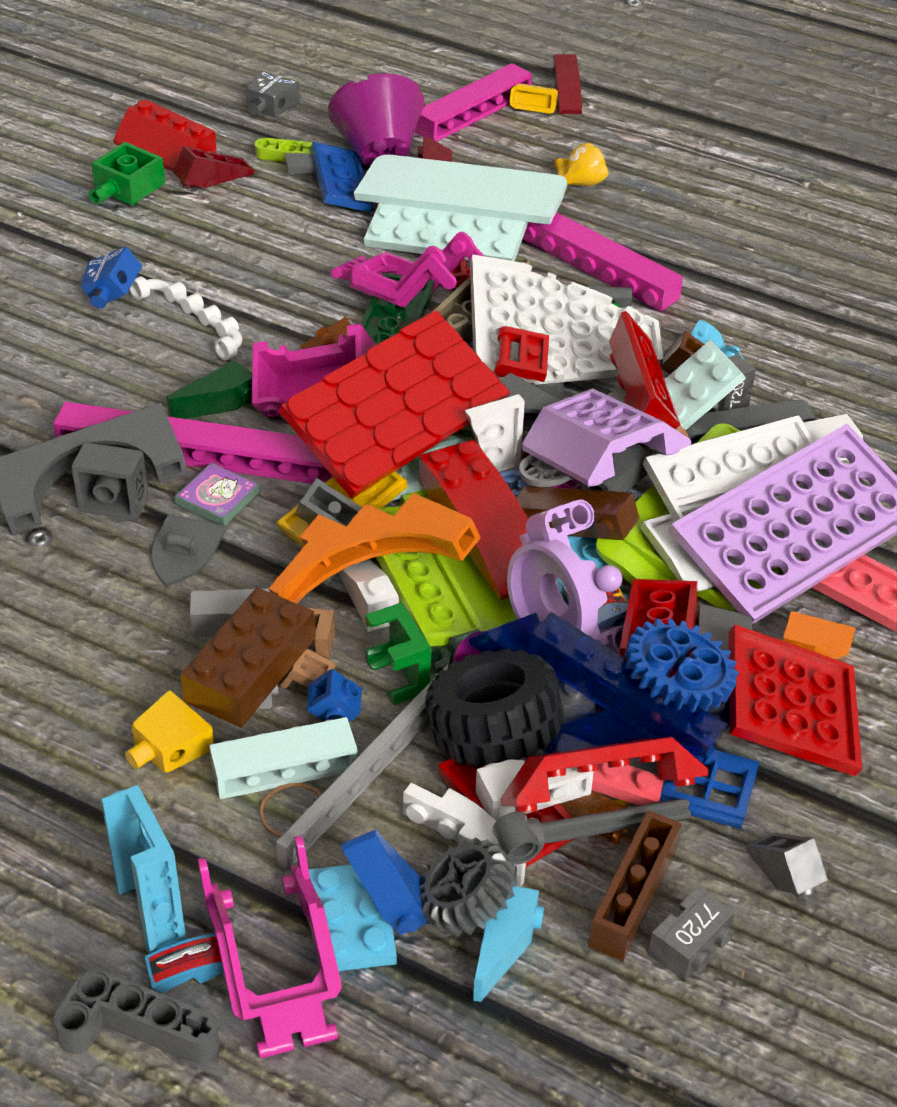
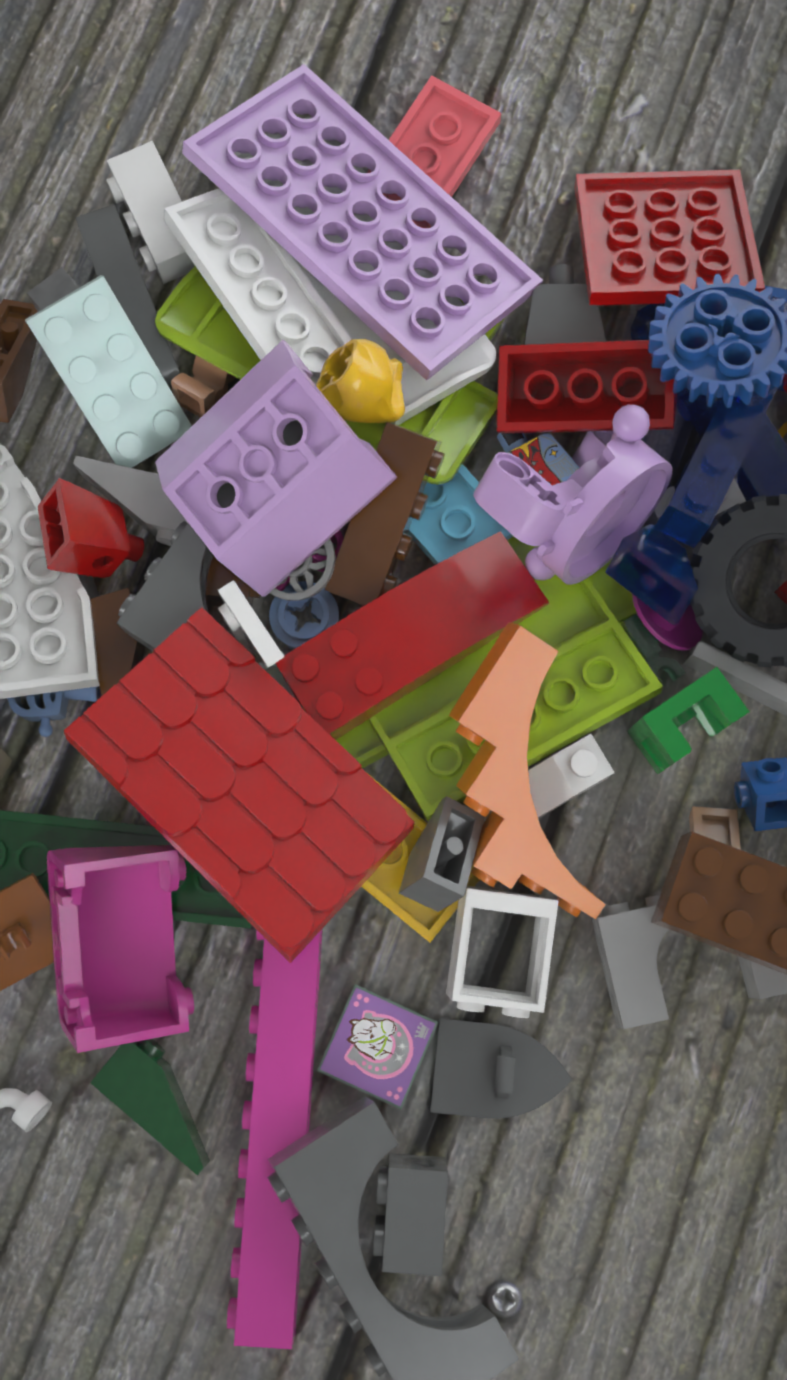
camera: 95 degrees left, 35 degrees up
medium nougat bracket [308,608,336,660] -> none
red plate [494,326,549,382] -> none
red slope [609,310,681,429] -> none
orange slope [782,611,856,659] -> none
none -> red torso [37,478,144,578]
none -> yellow piece [316,339,405,423]
none -> white window [446,886,558,1018]

